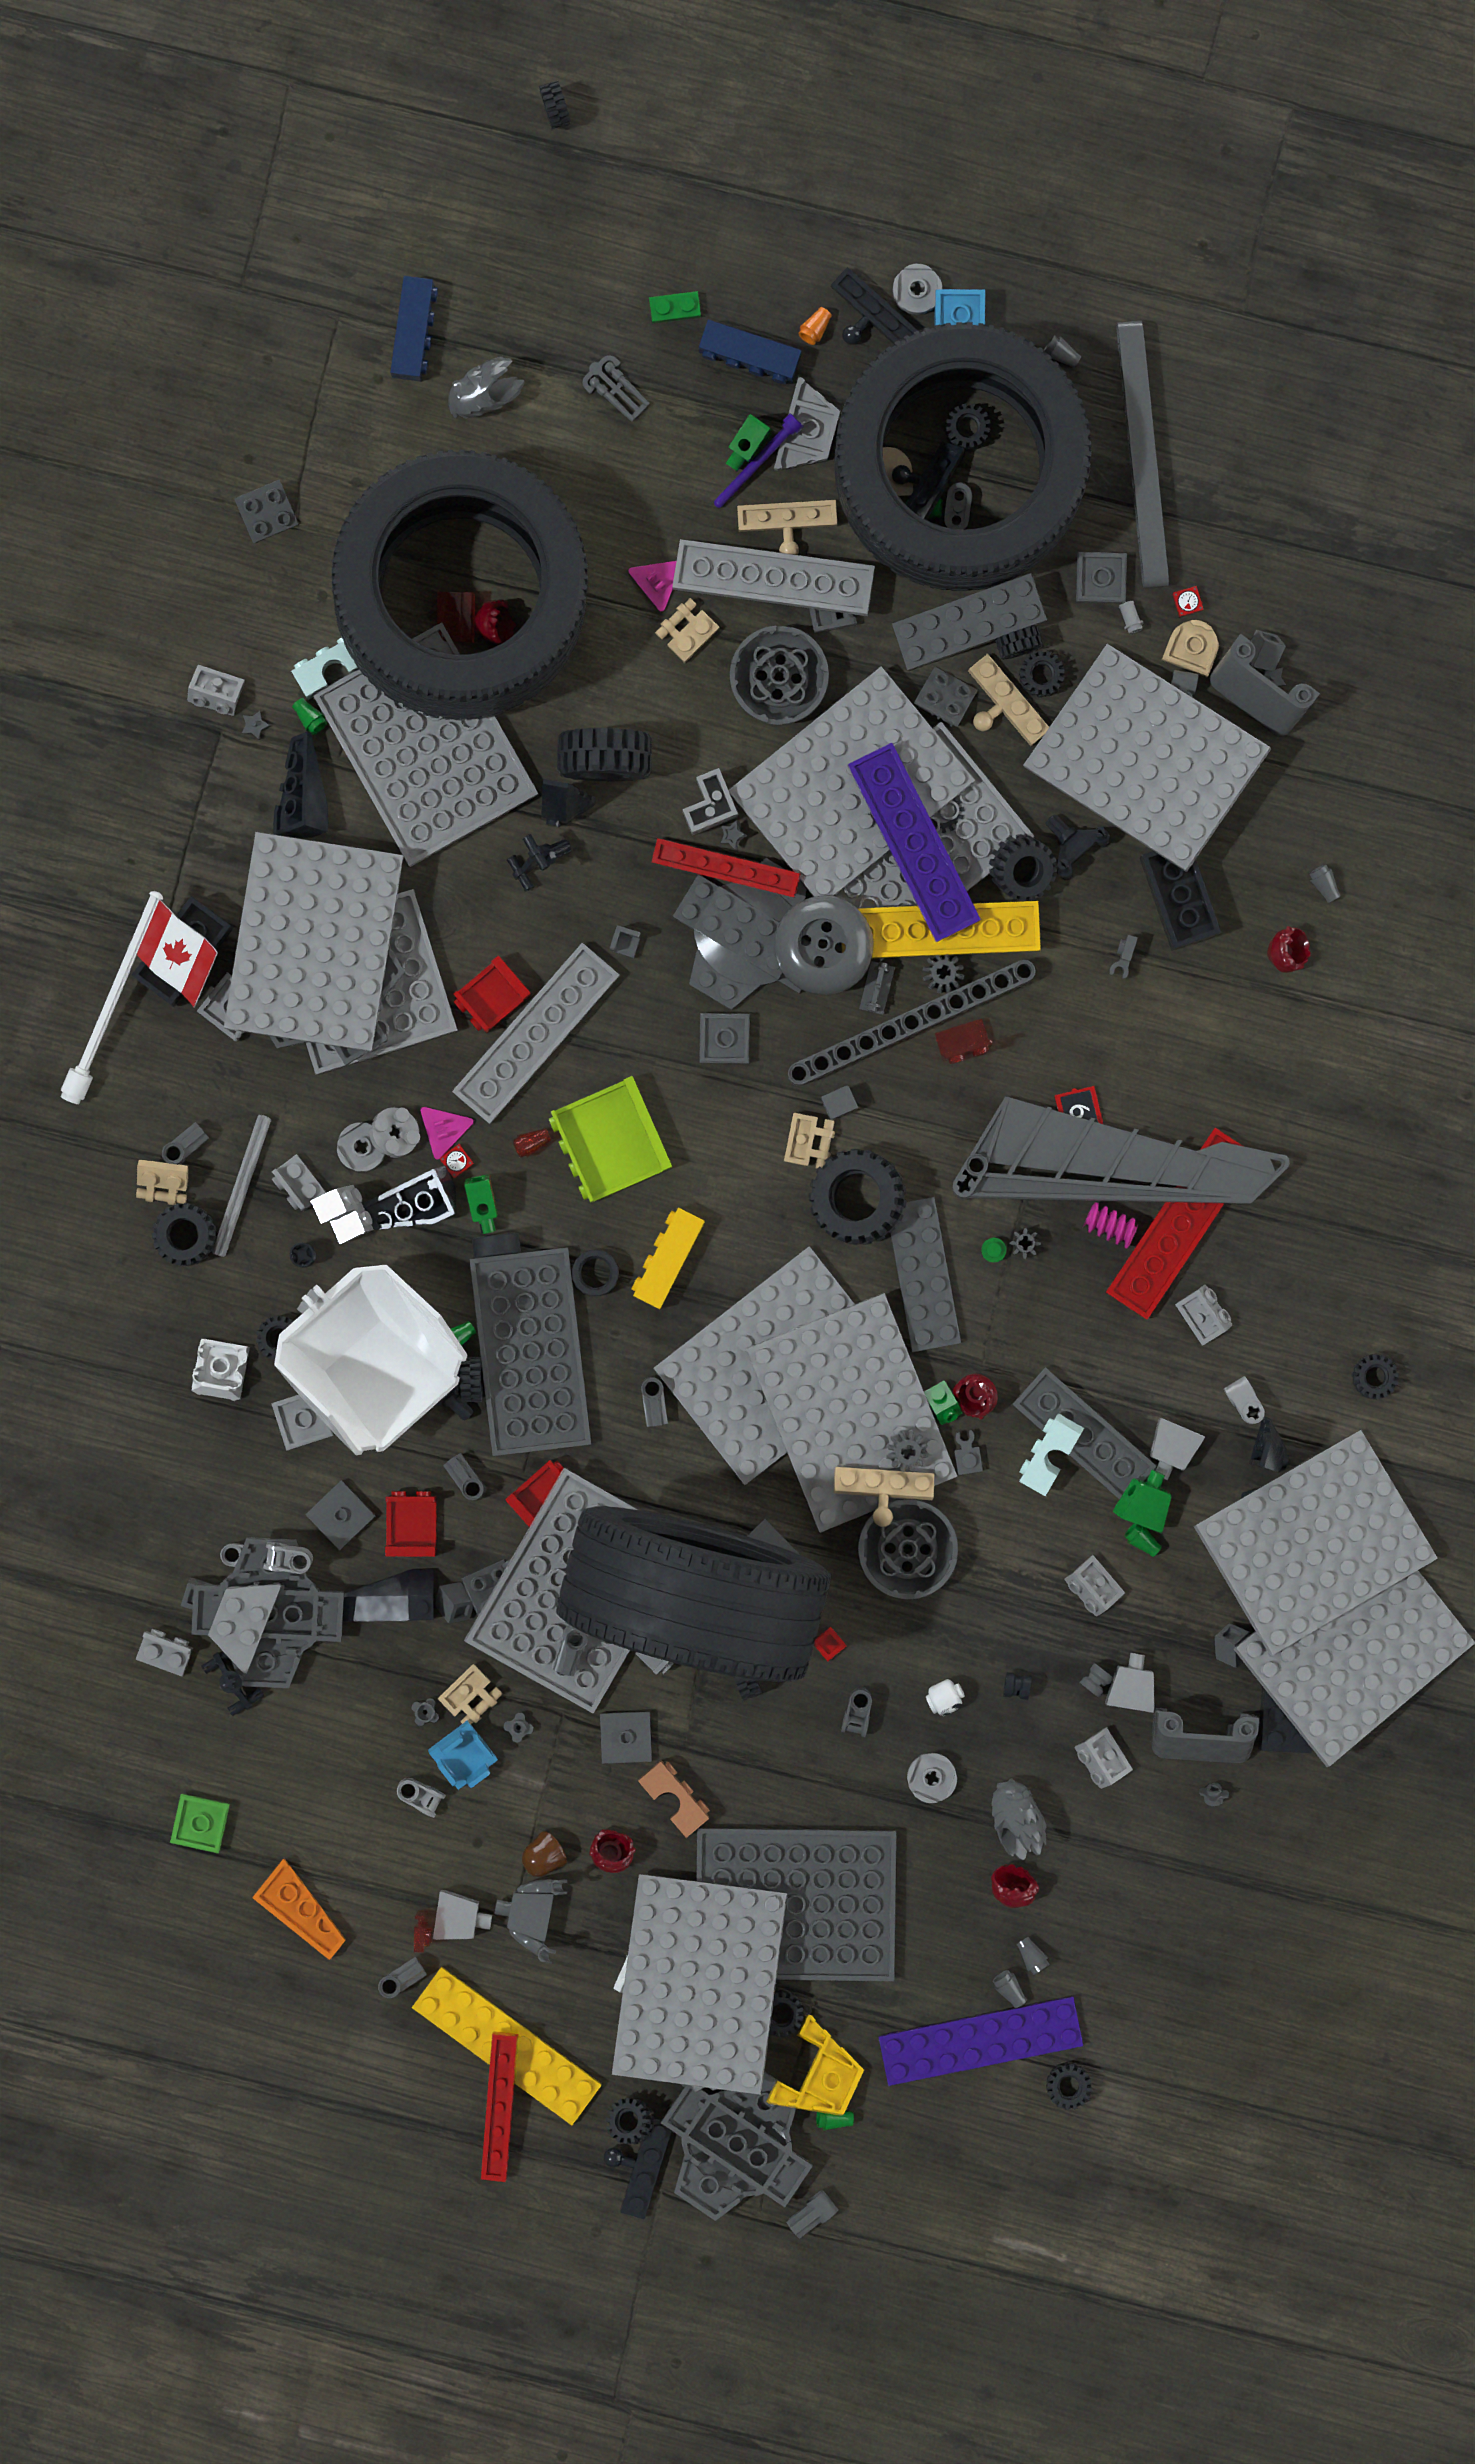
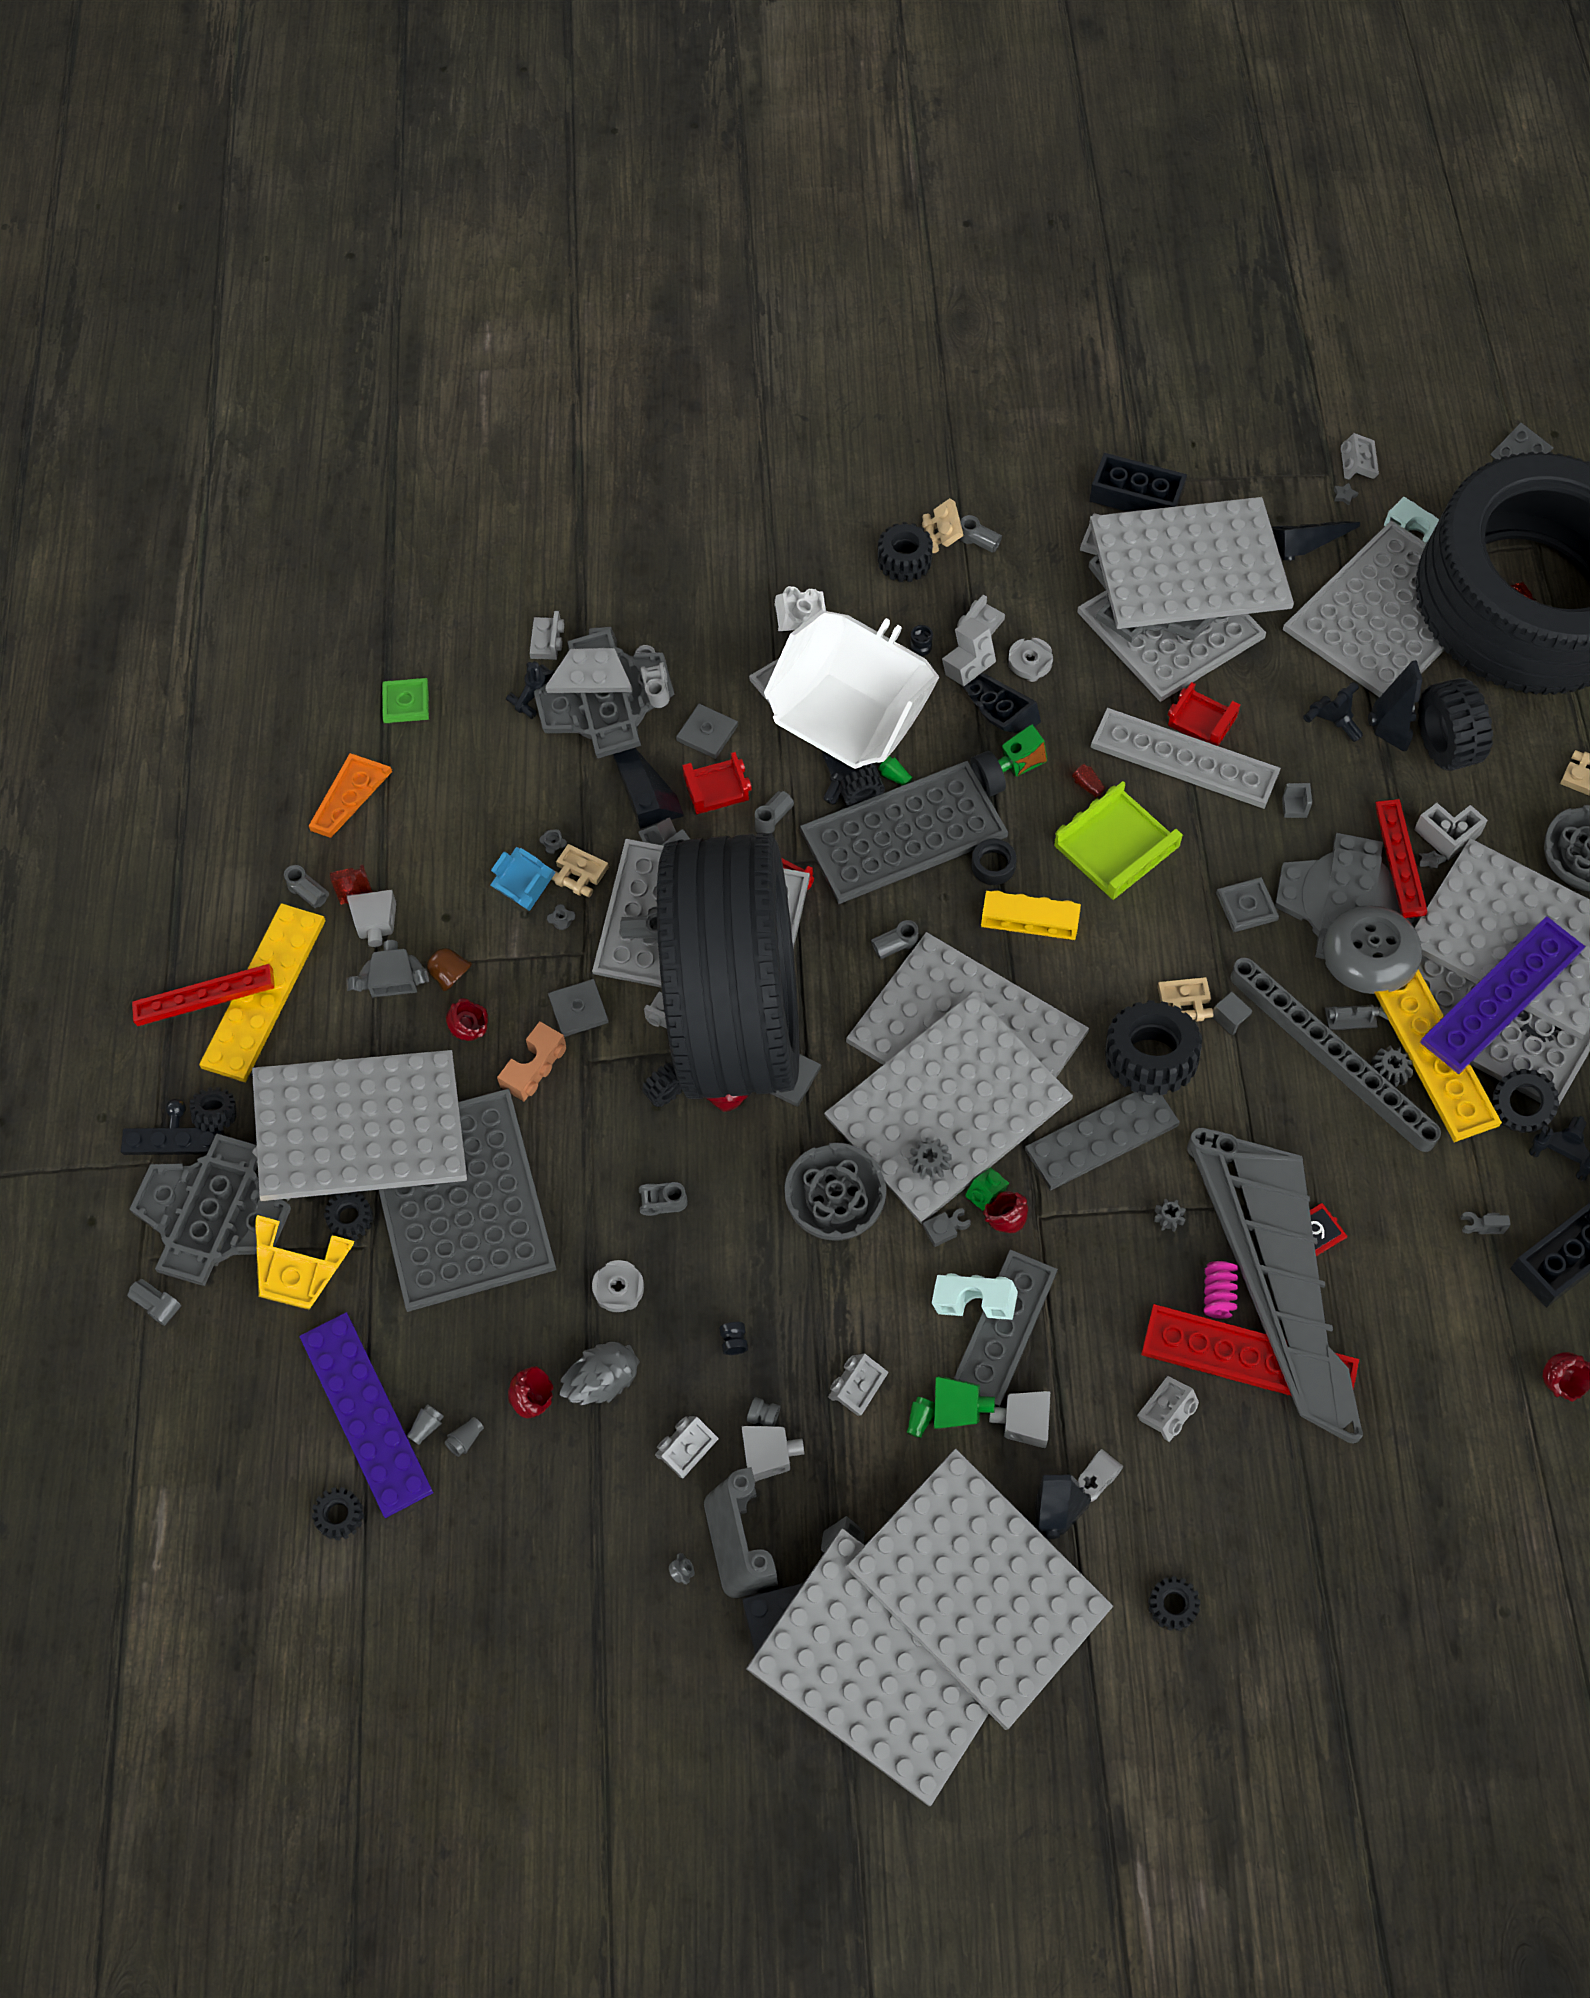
camera: 75 degrees right, 25 degrees down
flag [61,891,218,1104] -> none
light grey axle [212,1115,271,1257] -> none
green cone [292,698,327,735] -> none
light grey plate [369,1107,420,1158] -> none
light grey piece [397,1778,446,1818] -> none
dark pink piece [421,1107,474,1159] -> none
tile [439,1144,474,1179] -> none
red tile [814,1626,847,1661] -> none
green cone [816,2111,854,2130] -> none
tan plate [834,1467,934,1527] -> none
white head [926,1679,965,1716] -> none
clear red bracket [935,1019,993,1064] -> none
green plate [981,1238,1006,1263] -> none

